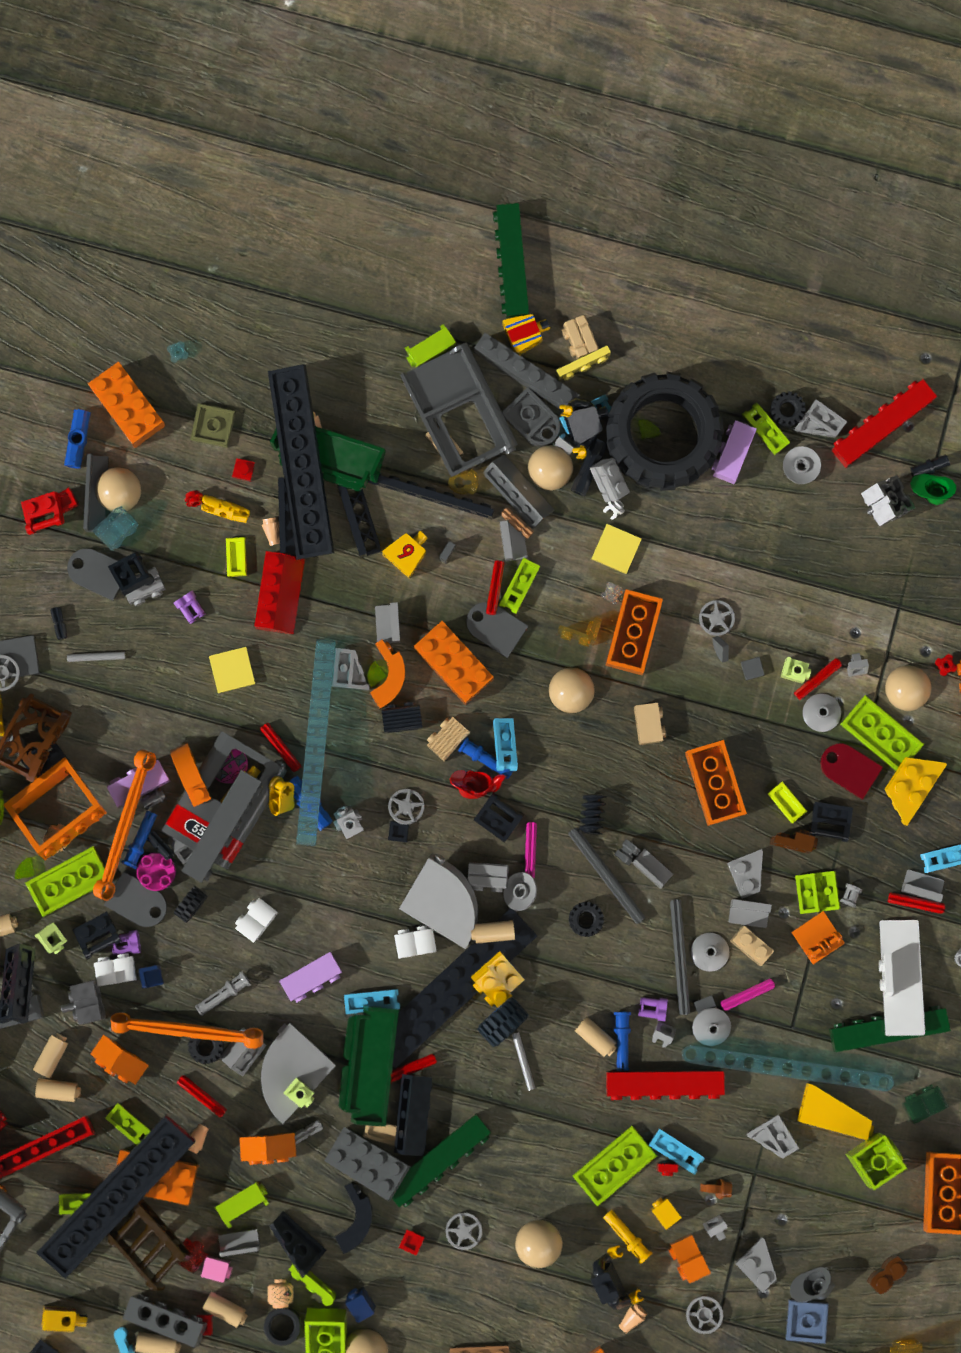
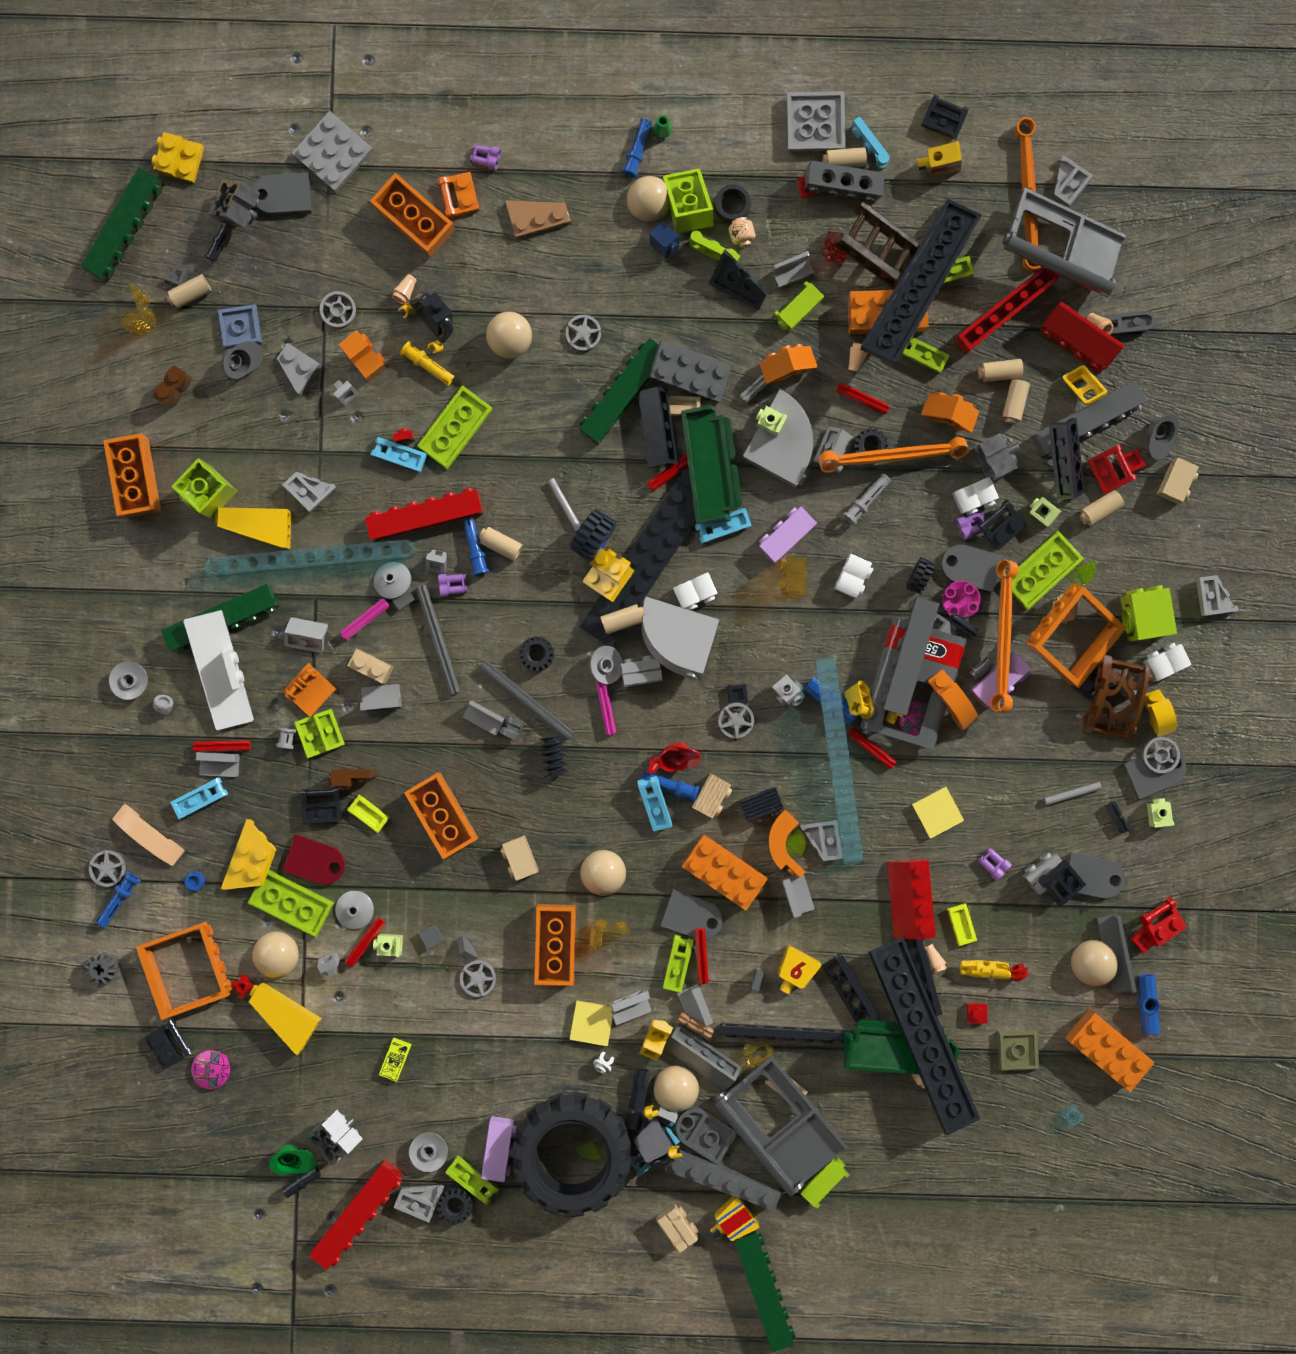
camera: 170 degrees right, 5 degrees up
clear light blue brick [93,506,139,551] -> none
blue pin [121,810,158,869] -> none
dark blue panel [139,965,164,988] -> none
bright pink brick [201,1256,233,1283] -> none
tan brick [202,1292,248,1327] -> none
black arch [335,1182,372,1254] -> none
red plate [399,1229,425,1256] -> none
black plate [473,792,524,843] -> none
light yellow plate [556,346,611,381] -> none
light grey brick [590,458,630,502] -> none
clear wheel [601,582,624,604] -> none
yellow brick [651,1198,681,1230] -> none
light grey dish [691,933,729,972] -> none
dark orange piece [700,1179,732,1199] -> none
light grey wing [727,849,763,899] -> none
clear green brick [902,1084,949,1124] -> none
none -> yellow slope [249,982,322,1055]
none -> light grey panel [284,617,328,653]
none -> neon yellow tile [379,1038,412,1082]
none -> light grey panel [608,989,651,1025]
none -> yellow brick [639,1020,673,1061]
none -> clear yellow bracket [779,554,806,596]
none -> yellowish green brick [1147,798,1174,828]

